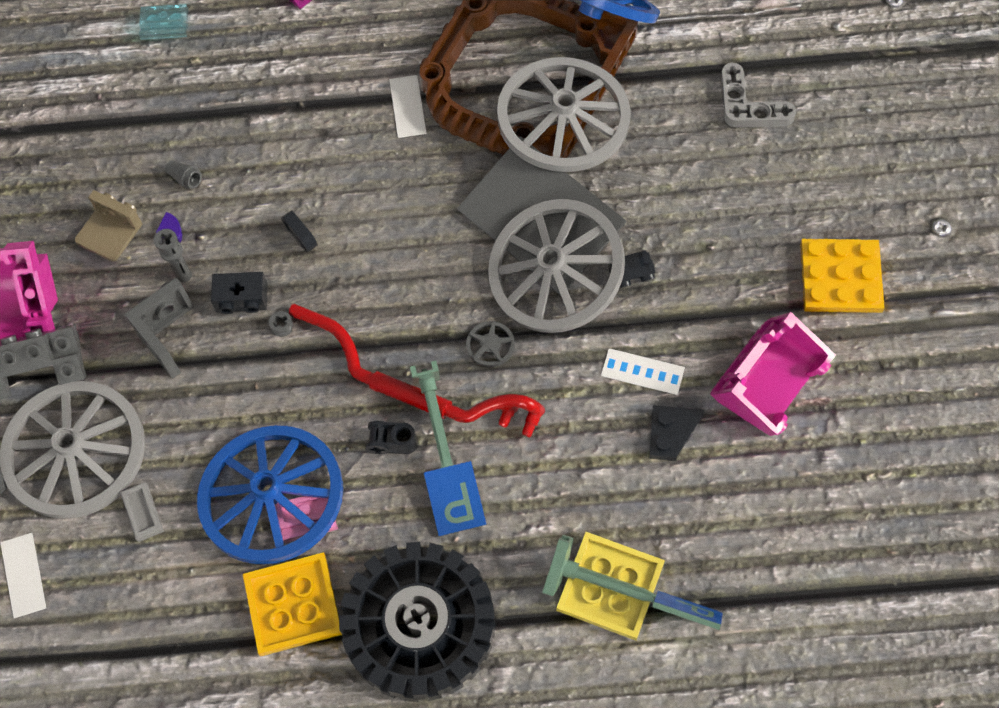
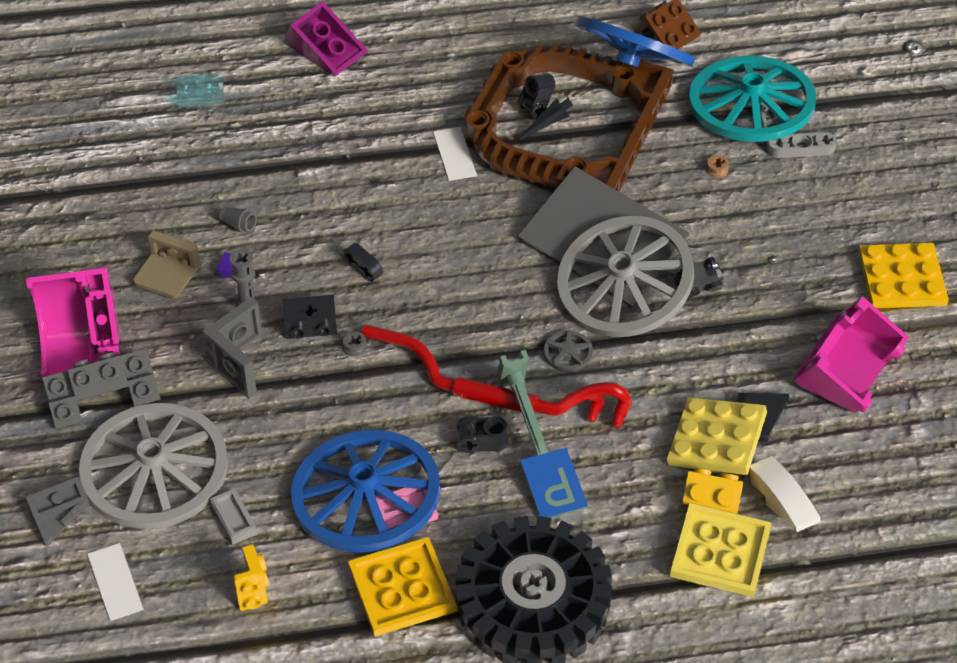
camera: 10 degrees left, 15 degrees down
light grey wheel [497,57,631,172] -> none
sand green piece [542,535,723,630] -> none
white sticker [601,349,685,395] -> none
none -> yellow bracket [233,544,269,611]
none -> black piece [517,73,556,119]
none -> black piece [517,98,573,141]
none -> light yellow plate [667,397,767,475]
none -> yellow bracket [682,468,743,514]
none -> teal wheel [689,56,816,142]
none -> medium nougat bush [707,155,729,178]
none -> white slope [749,456,821,532]

